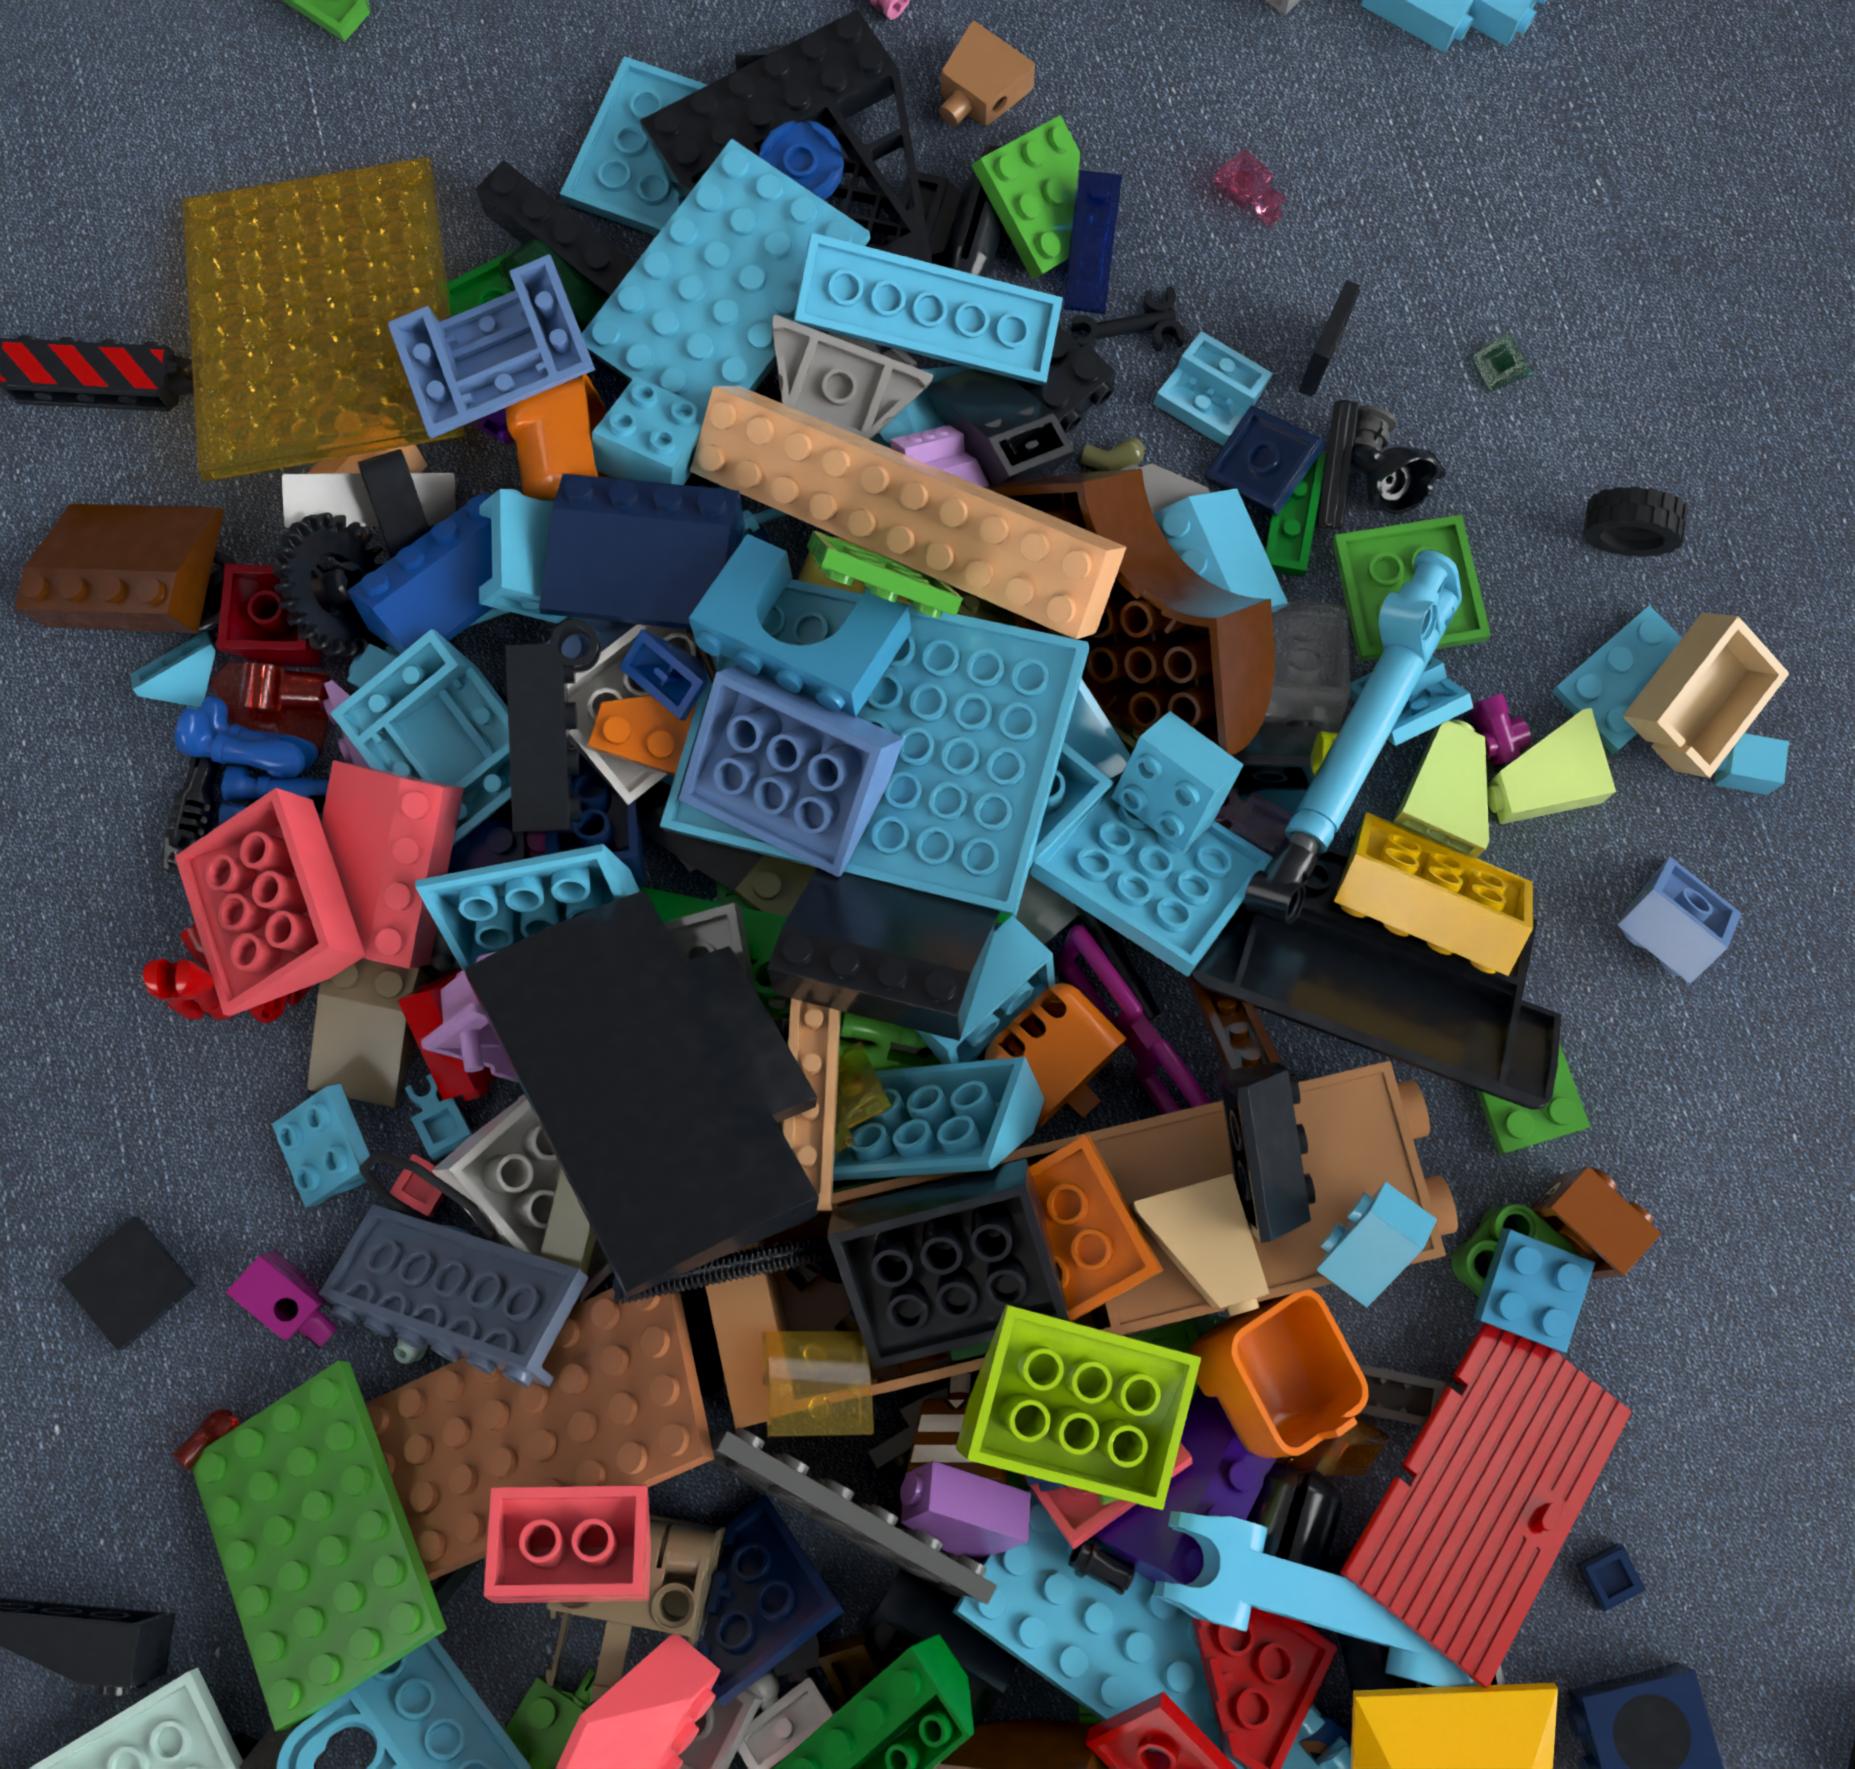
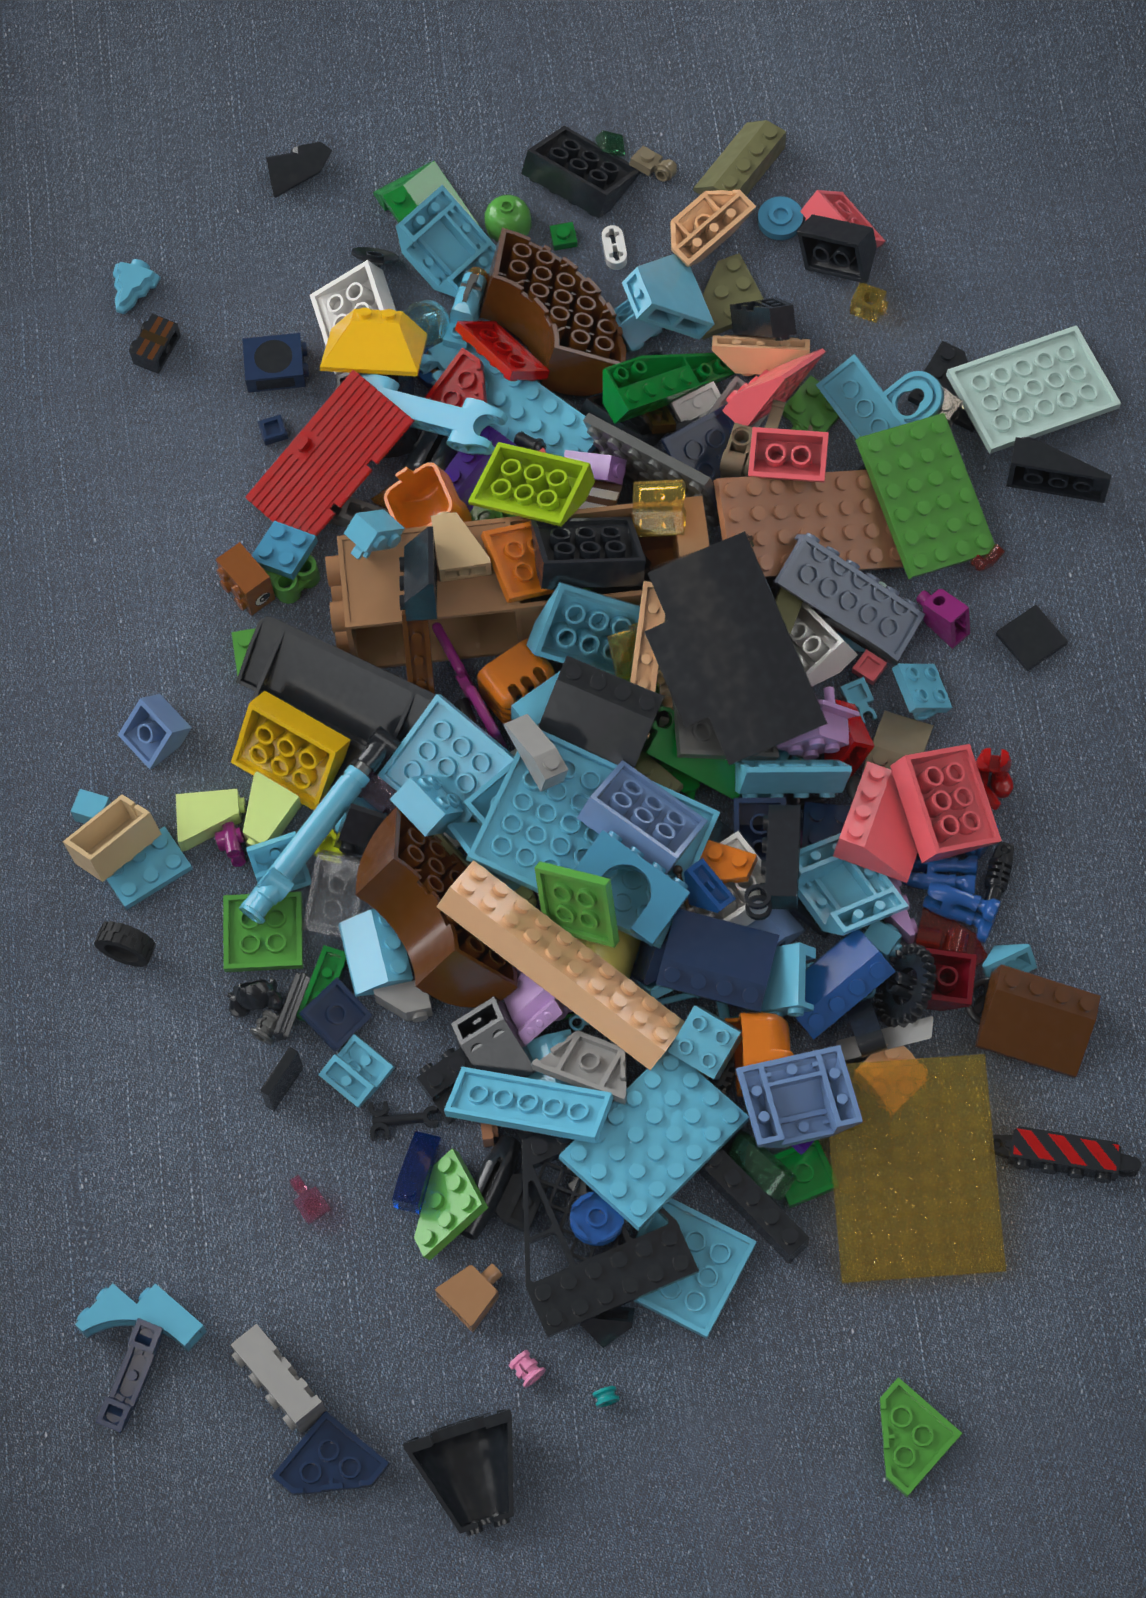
camera: 170 degrees left, 10 degrees down
olive arm [1080,437,1144,471] -> none
clear green slope [1471,332,1534,392] -> none
none -> light grey slope [504,714,569,792]

